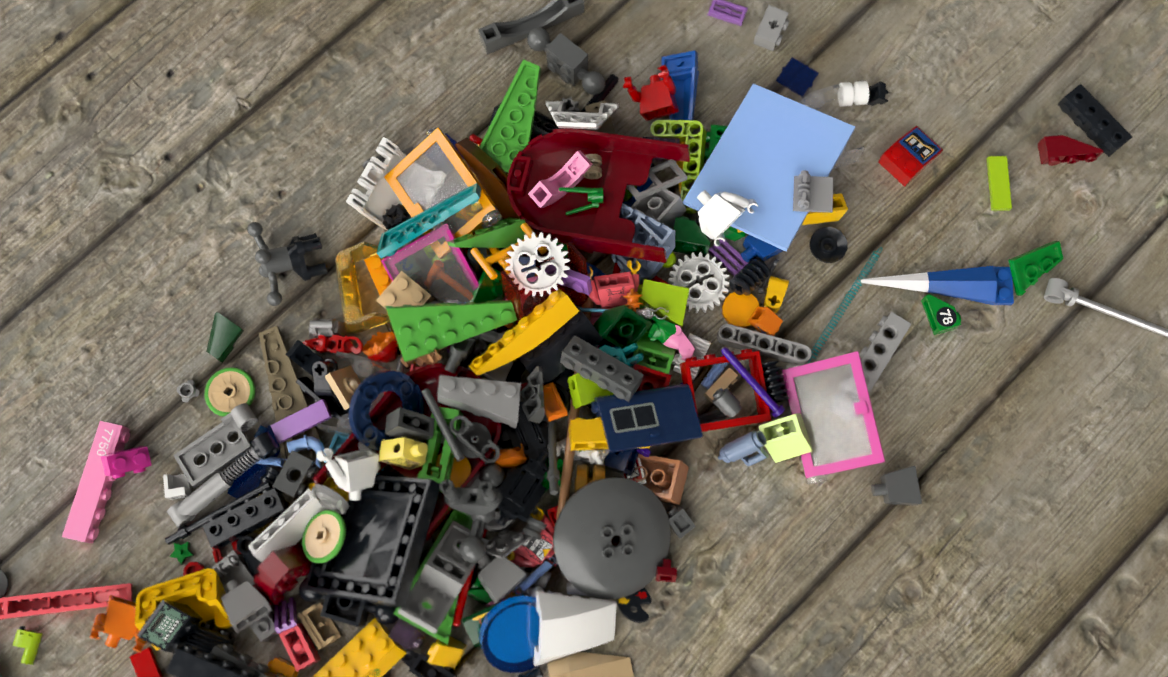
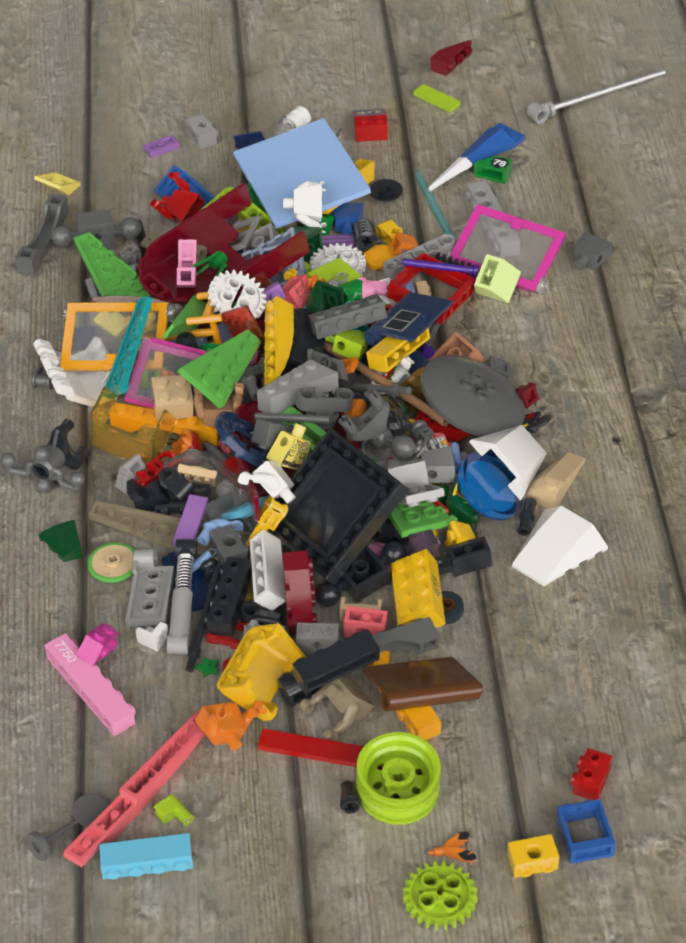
camera: 50 degrees left, 30 degrees down
slope [137,600,203,653] -> none
light grey plate [177,380,200,403] -> none
light grey torso [221,580,272,633] -> none
medium lavender tile [274,597,297,634] -> none
tan wheel [302,510,346,563] -> none
light grey tile [310,484,349,514] -> none
black gear [382,203,411,230] -> none
white wedge [545,101,619,130] -> none
dark grey brick [712,388,742,418] -> none
sand blue piece [718,431,769,467] -> none
light grey hinge [793,170,833,213] -> none
black tile [867,81,888,106] -> none
green wing [1008,241,1063,296] -> none
black brick [1058,84,1133,157] -> none

